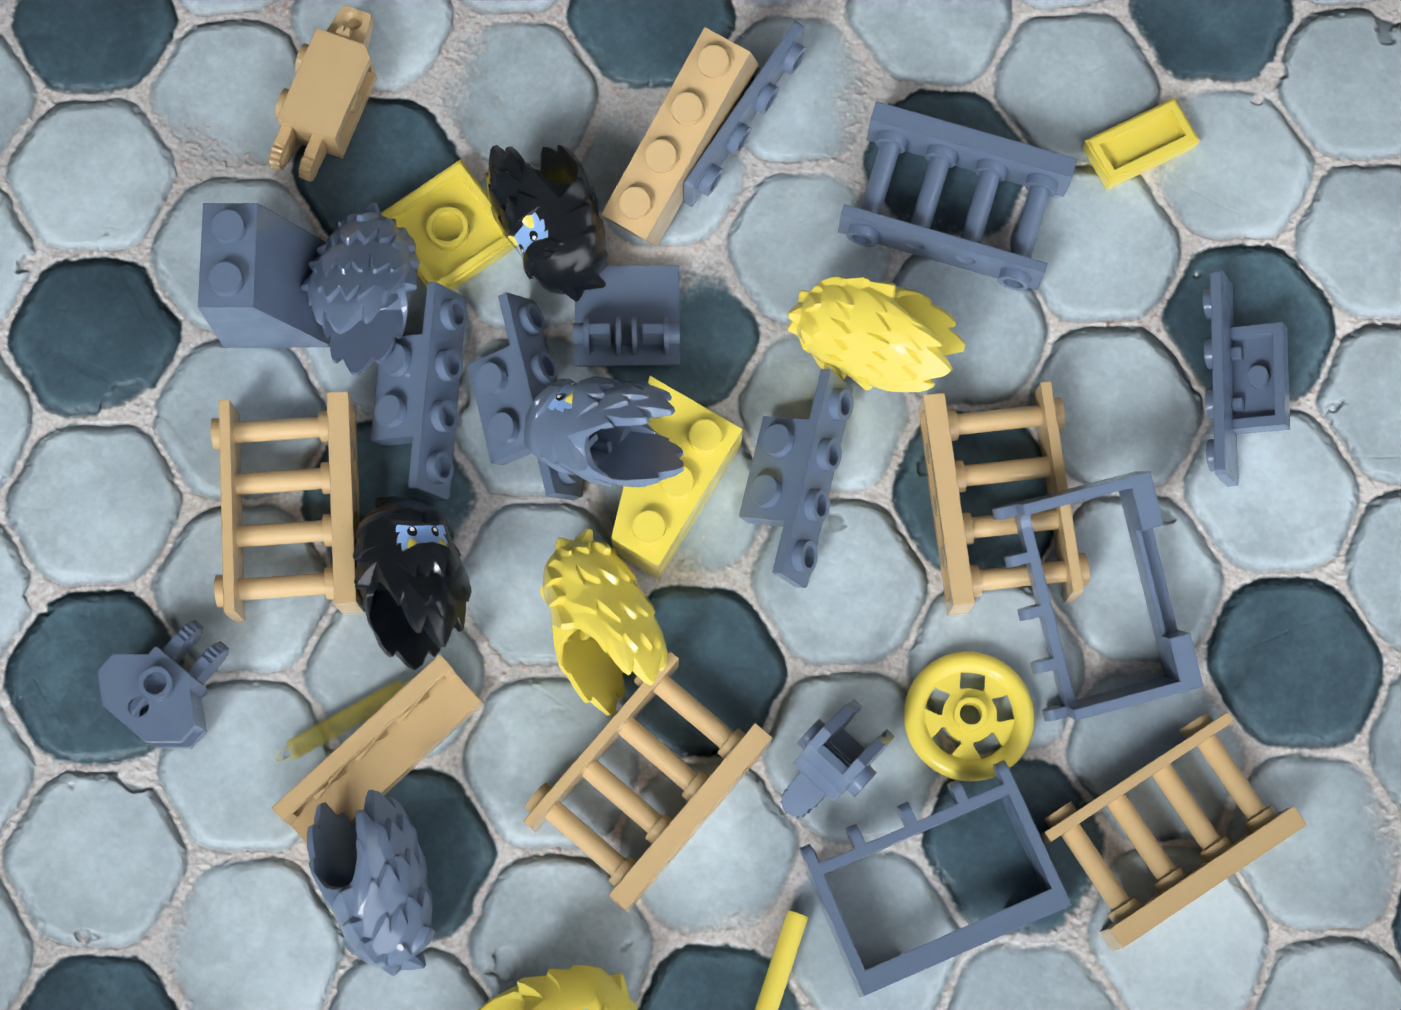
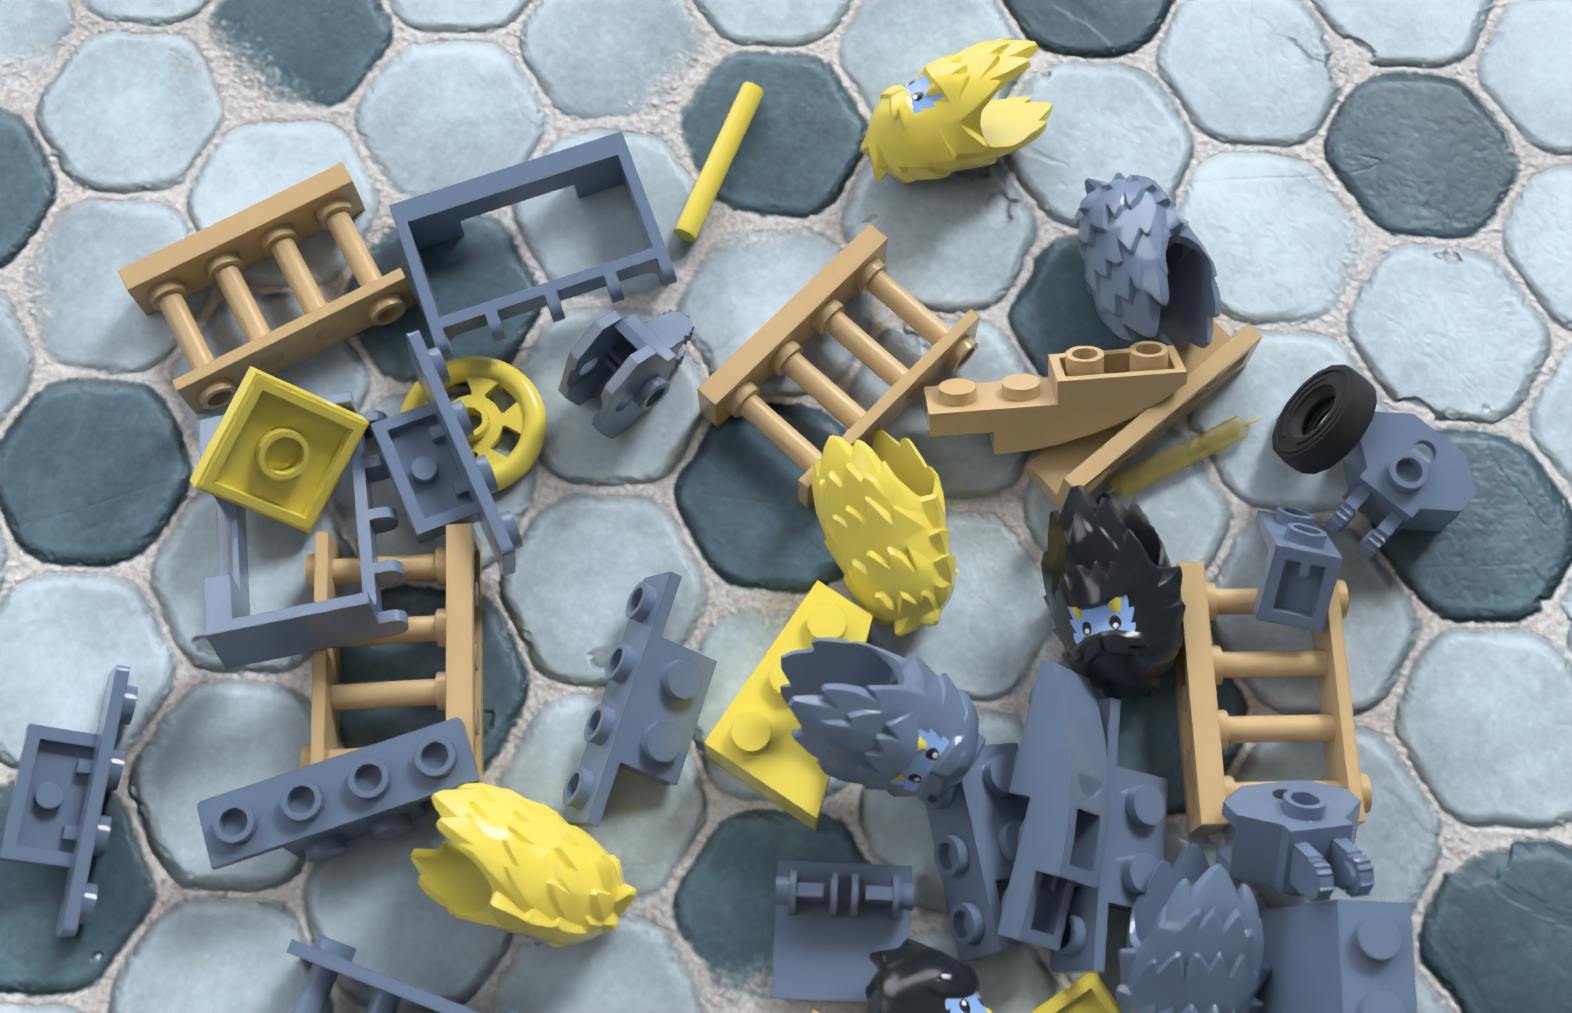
camera: 175 degrees left, 5 degrees down
none -> light yellow tile [189,366,369,534]
none -> sand blue bracket [197,717,481,870]
none -> sand blue bracket [370,330,523,577]
none -> tan slope [923,341,1187,455]
none -> sand blue slope [997,660,1109,951]
none -> sand blue hinge [1216,779,1375,902]
none -> sand blue bracket [1253,506,1343,633]
none -> black tyre [1272,365,1377,474]

